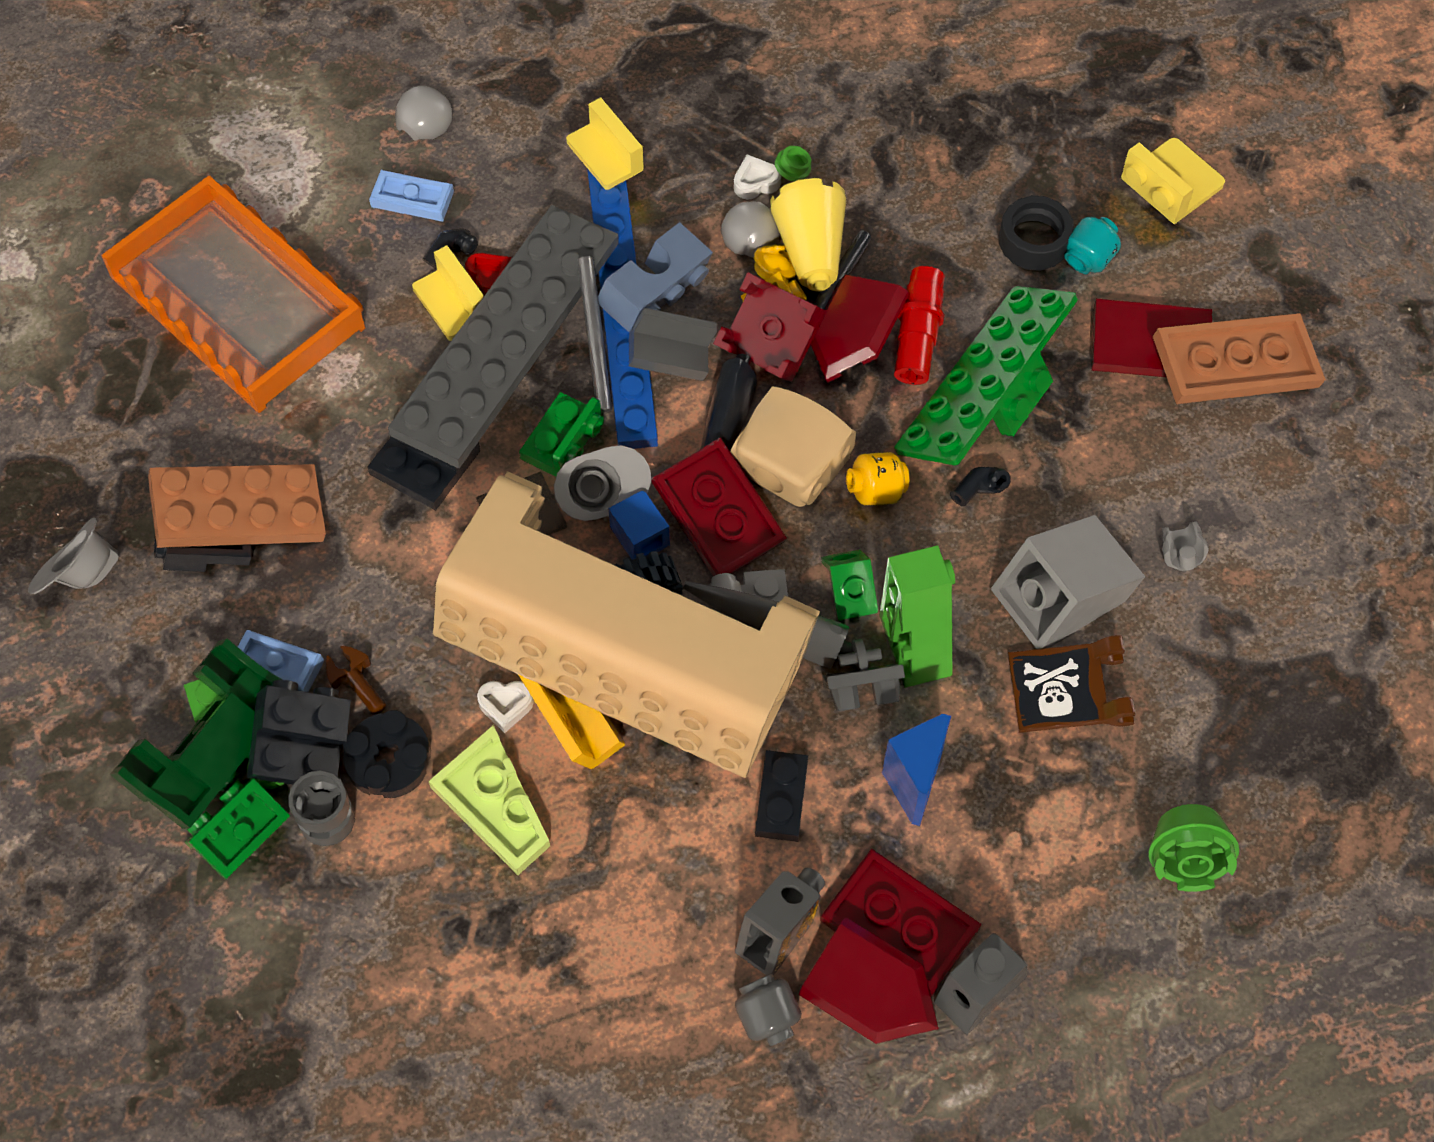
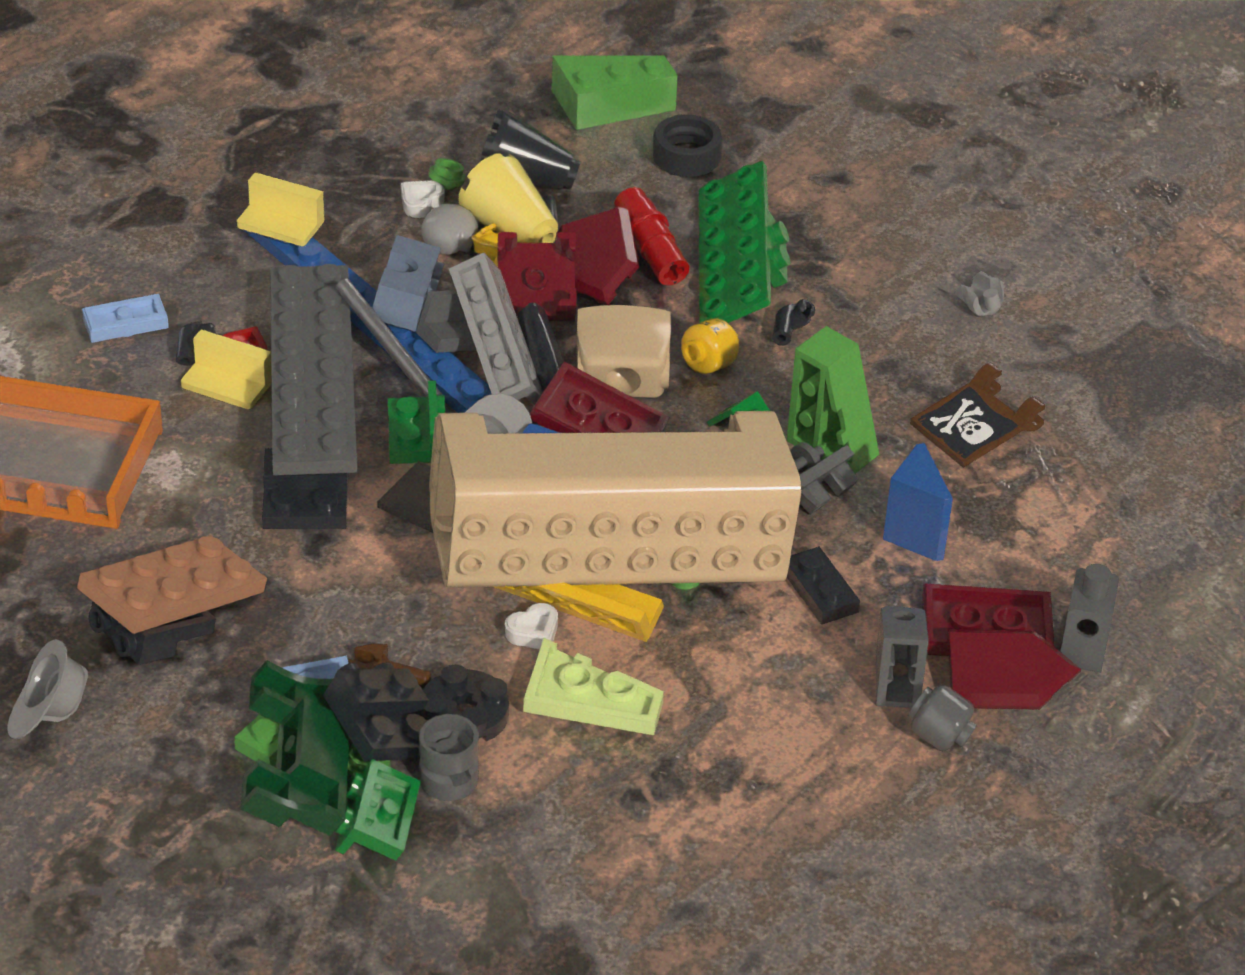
camera: 35 degrees left, 20 degrees down
light grey hair [395,85,452,141] -> none
light grey slope [991,515,1145,649] -> none
teal head [1065,217,1121,274] -> none
dark red tile [1092,298,1212,378] -> none
light yellow bracket [1121,138,1225,224] -> none
bright green cone [1149,804,1239,892] -> none
nougat plate [1153,313,1326,404] -> none
none -> light grey fence [449,253,543,406]
none -> black cone [479,108,581,189]
none -> bright green wedge [552,55,678,130]

